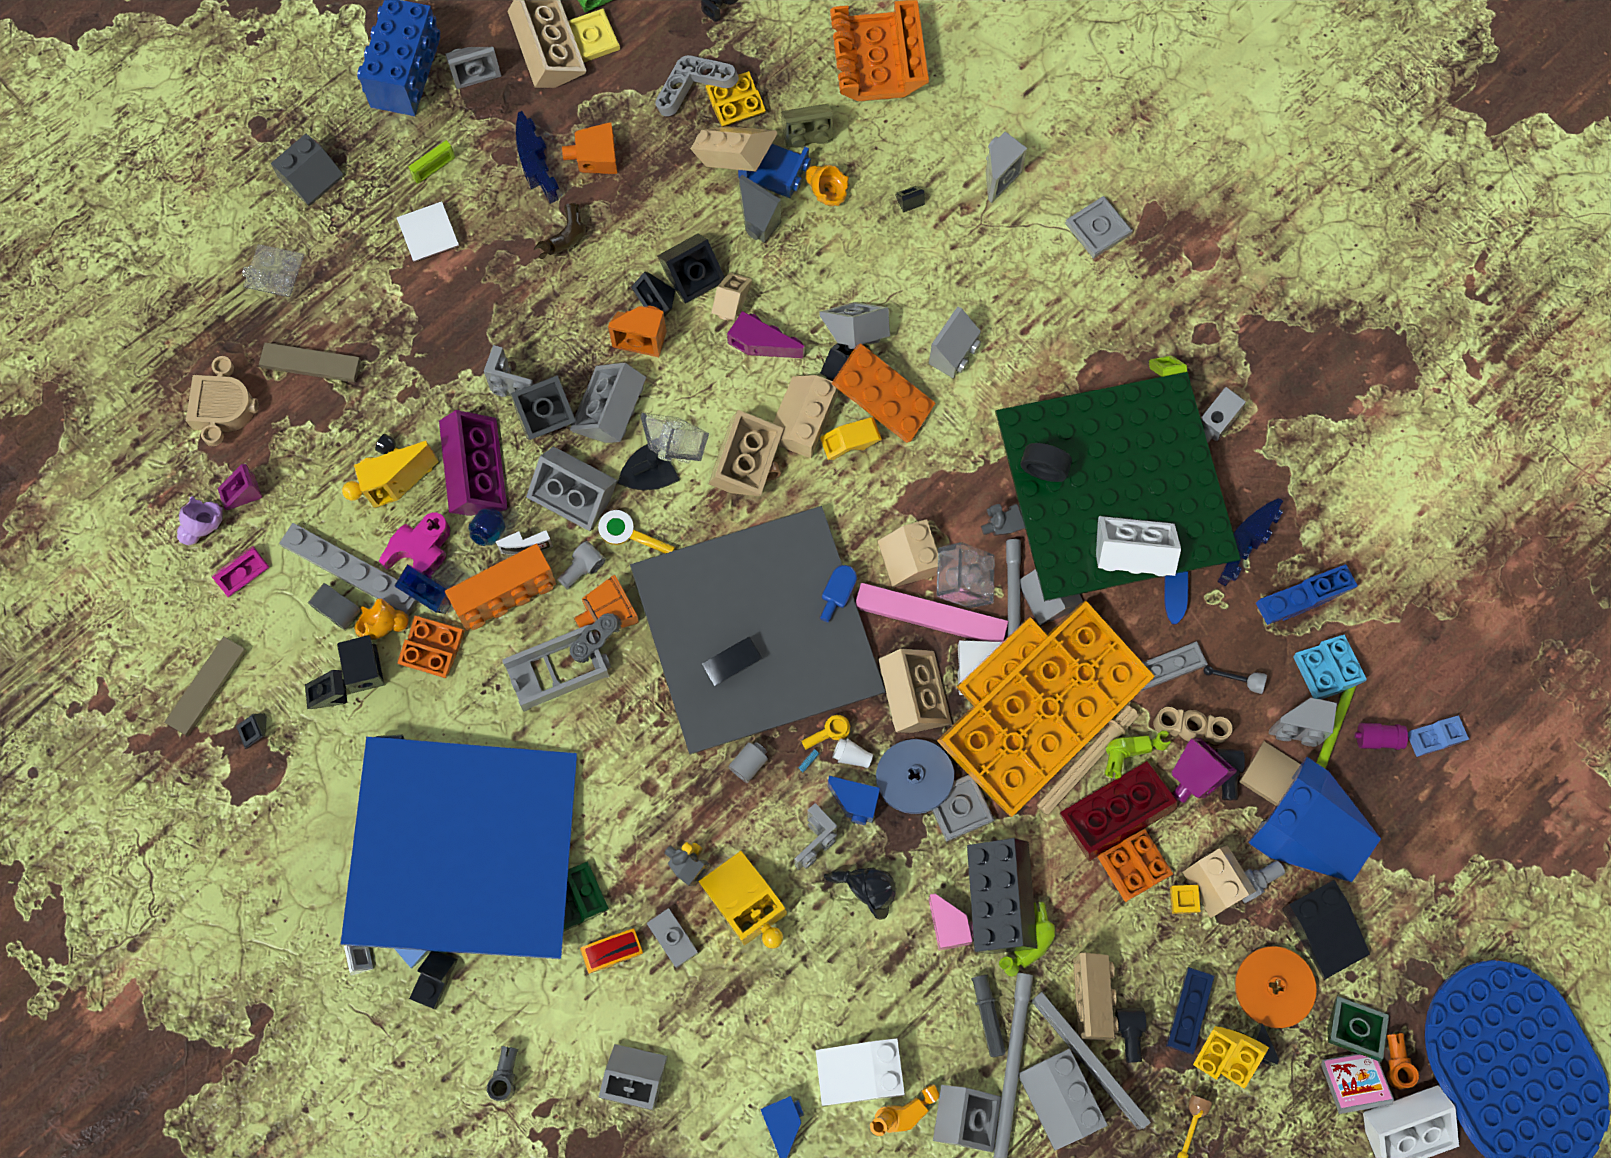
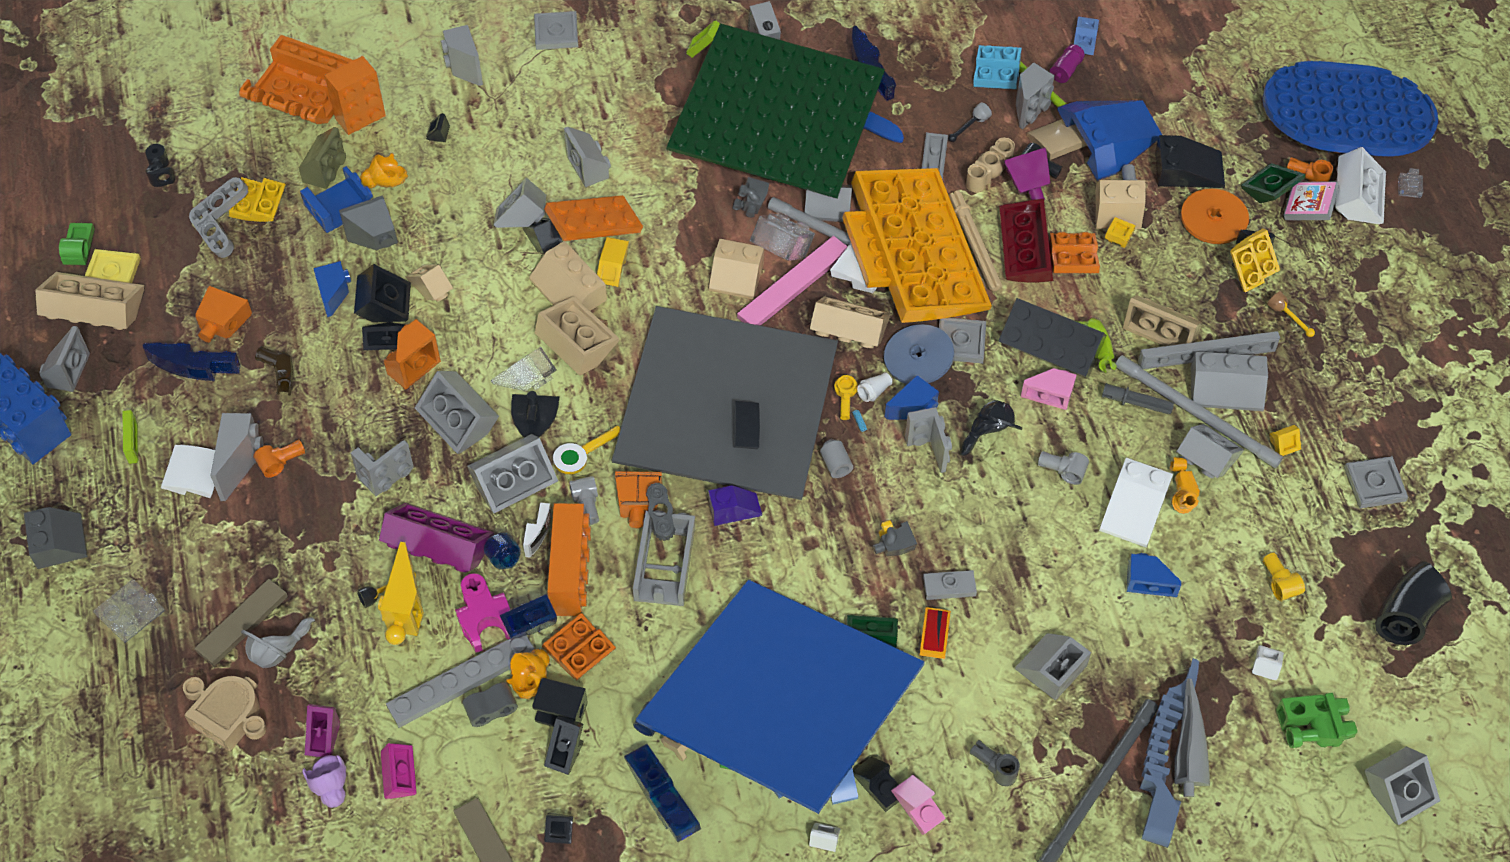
camera: 60 degrees left, 15 degrees down
dark grey slope [511,375,576,440] -> none
tan slope [690,126,778,171] -> none
yellow slope [698,851,787,949] -> none
magenta slope [727,311,805,359] -> none
blue piece [820,565,857,622] -> none
black tyre [1020,443,1072,482] -> none
white slope [1096,516,1181,576] -> none
lime arm [1105,731,1171,779] -> none
black pin [1115,1007,1147,1063] -> none
dark blue plate [1166,967,1214,1055] -> none
blue slope [1256,564,1358,625] -> none
none -> light grey slope [210,413,263,501]
none -> light grey piece [241,617,315,668]
none -> orange pin [253,440,305,478]
none -> blue slope [313,261,351,317]
none -> orange brick [324,56,386,135]
none -> clear blue slope [624,744,701,842]
none -> dark purple slope [708,485,762,526]
none -> bright pink slope [891,775,946,835]
none -> light grey pin [1038,451,1089,485]

